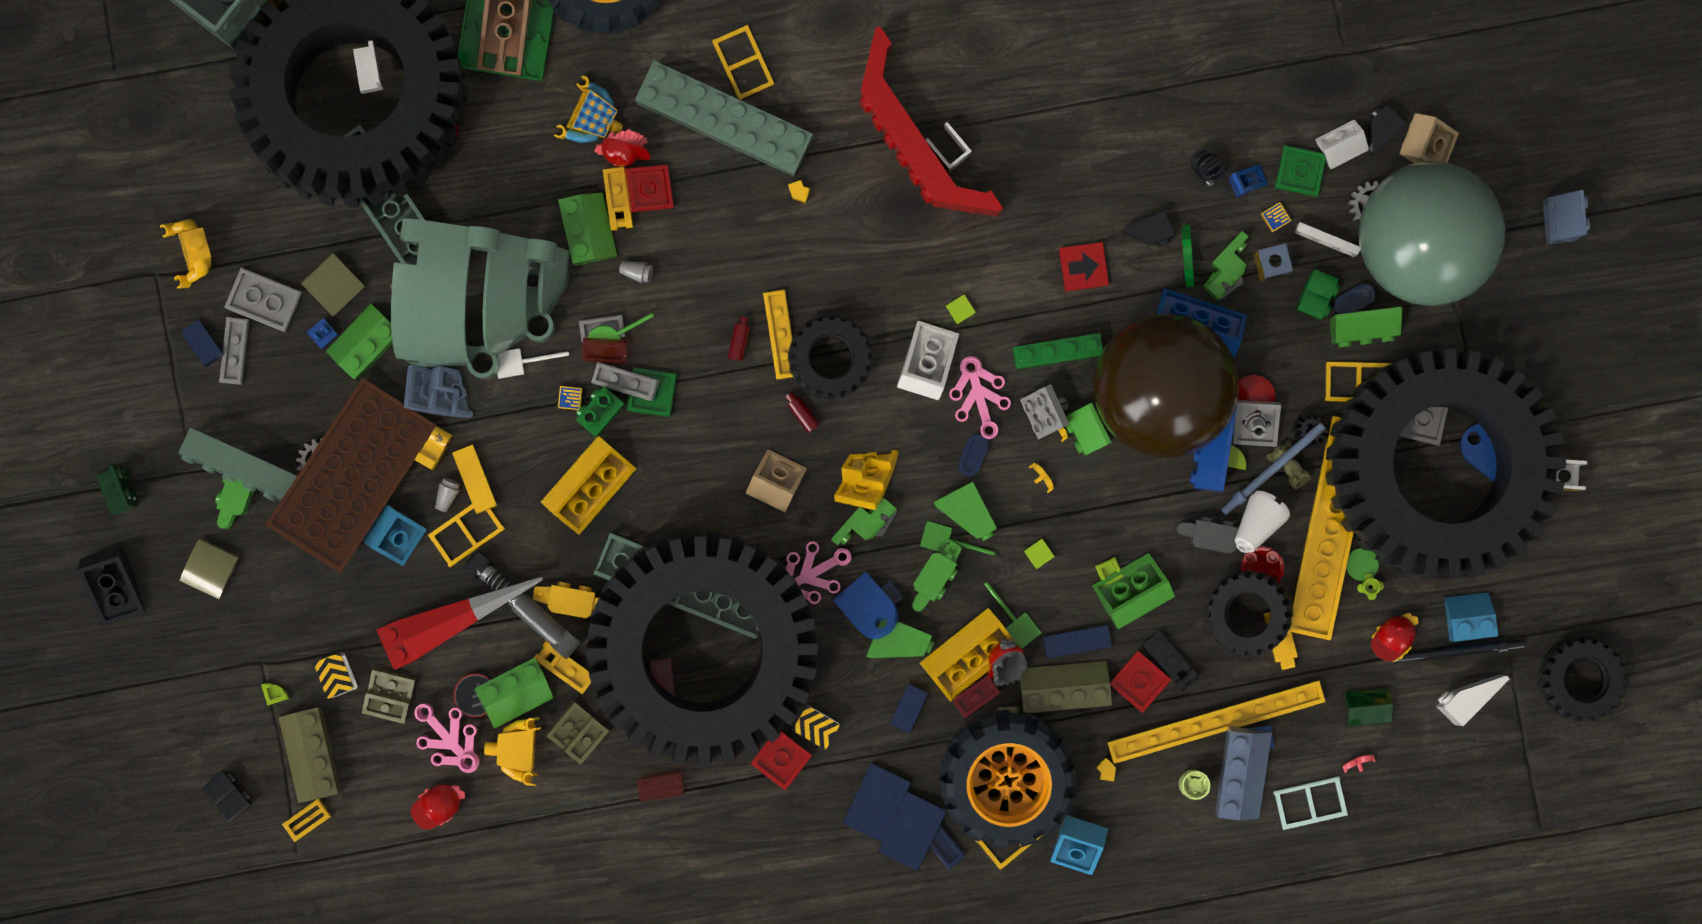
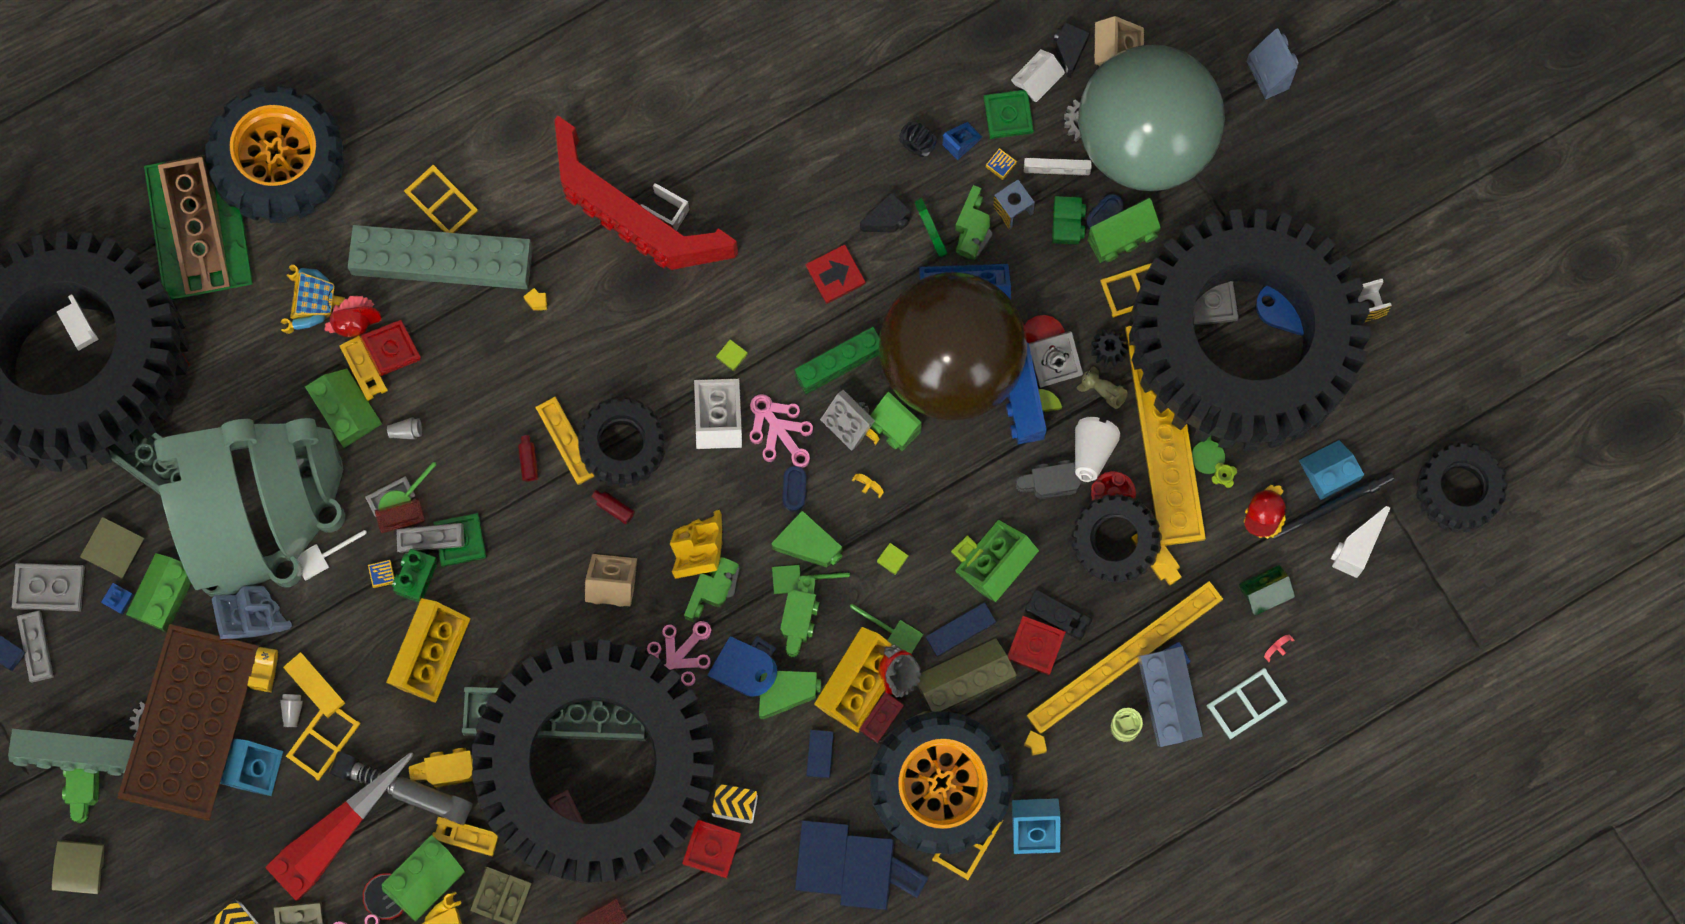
camera: 15 degrees left, 10 degrees down
sand blue bar [1221,422,1326,516] -> none

